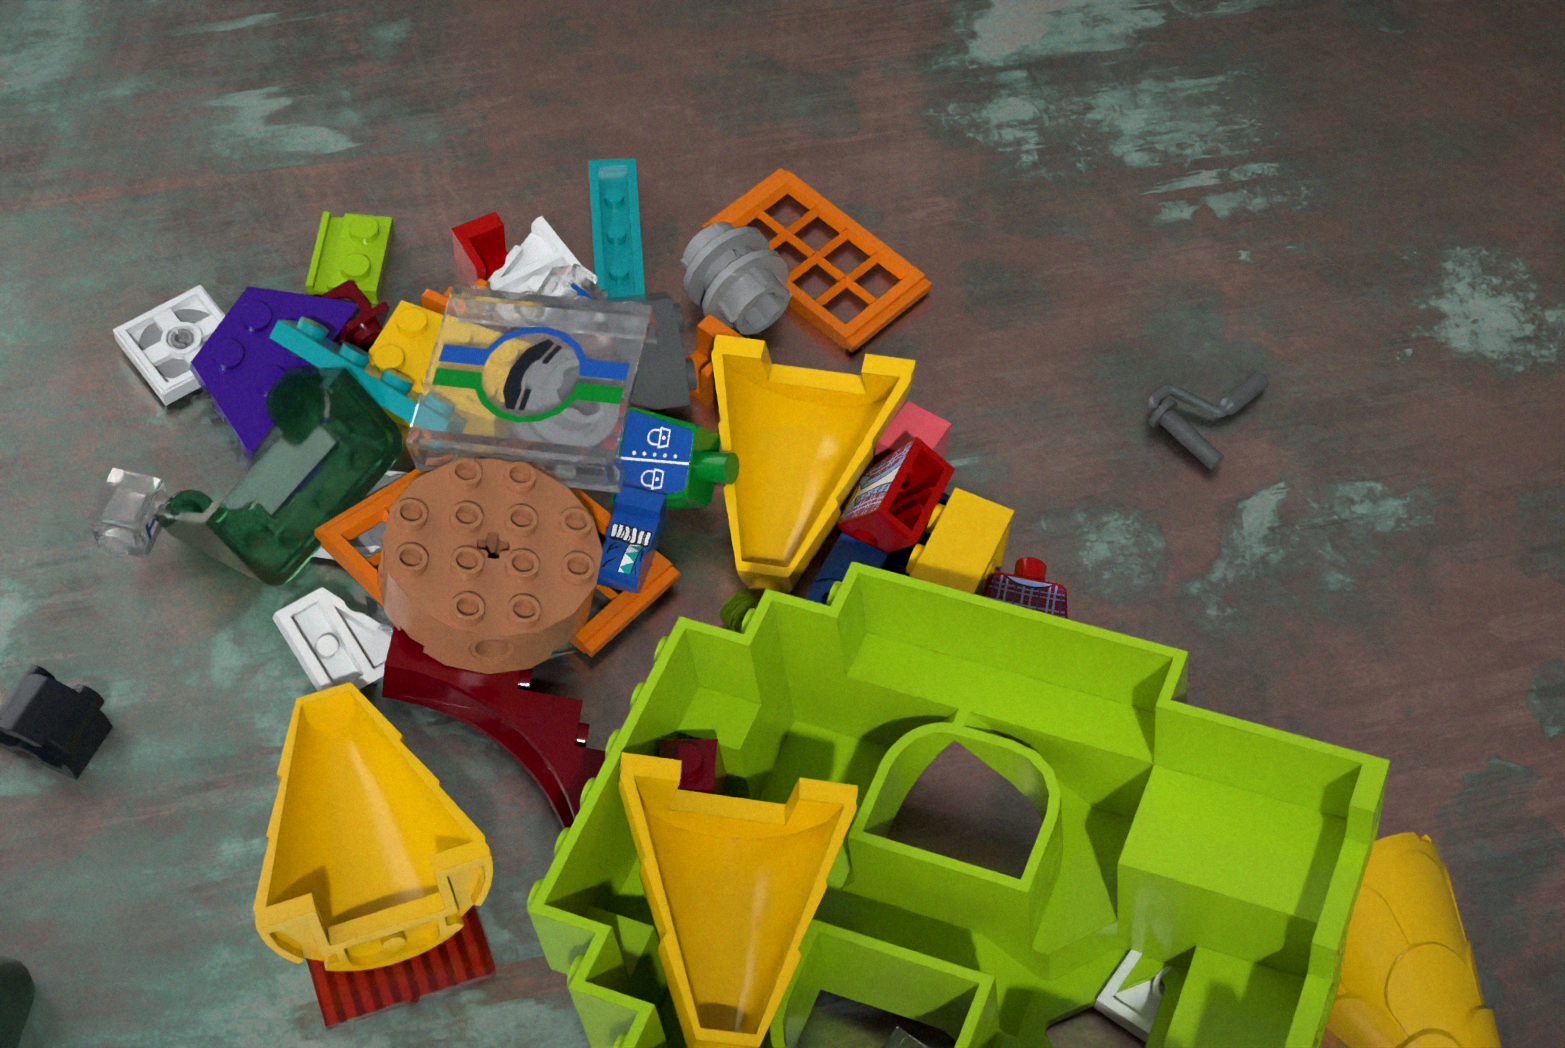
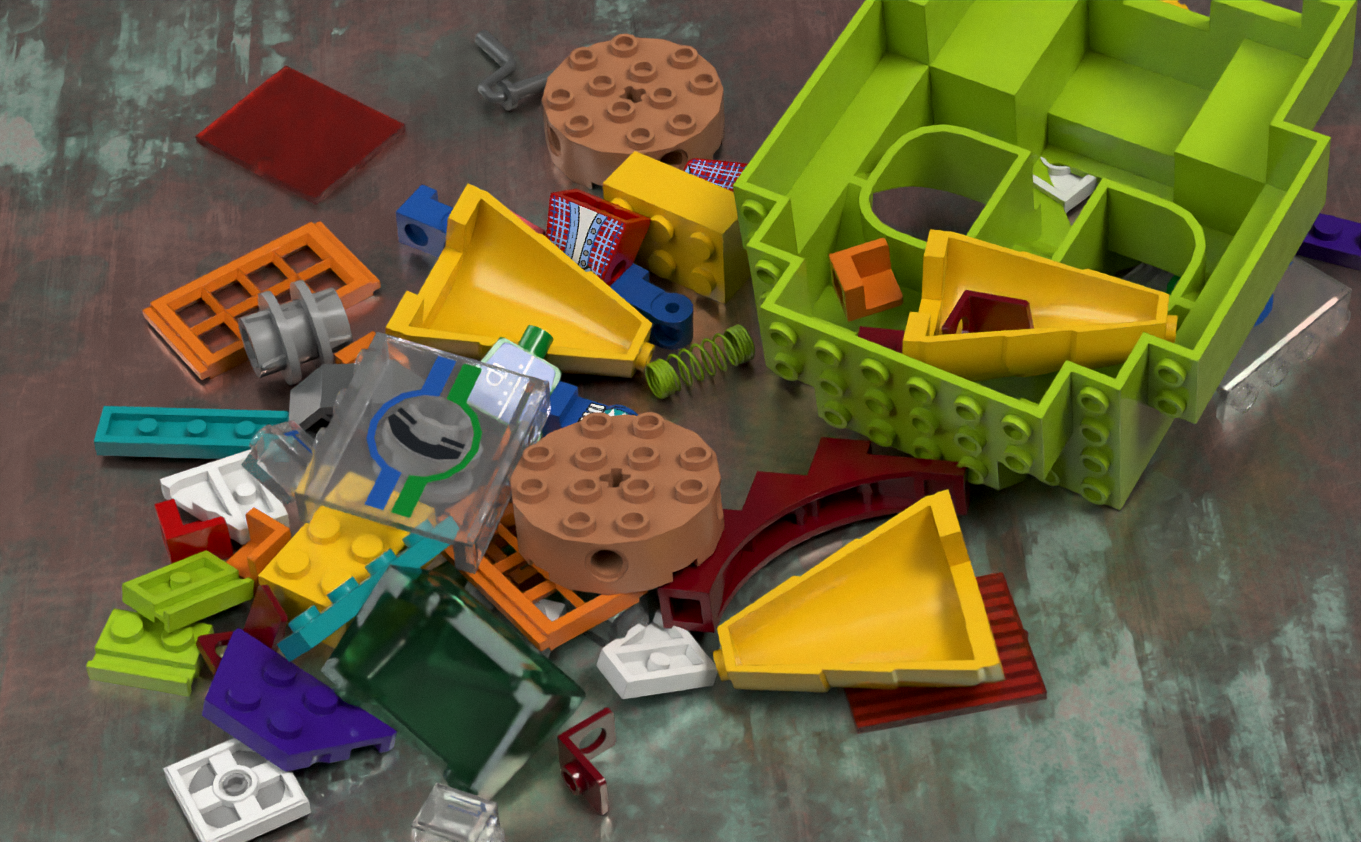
camera: 75 degrees left, 10 degrees down
none -> lime plate [122,550,254,633]
none -> clear red piece [195,66,406,205]
none -> blue leg [396,184,453,258]
none -> nougat brick [542,34,725,189]
none -> dark red bracket [557,707,616,816]
none -> orange panel [828,238,903,322]
none -> dark red bracket [942,290,1034,335]

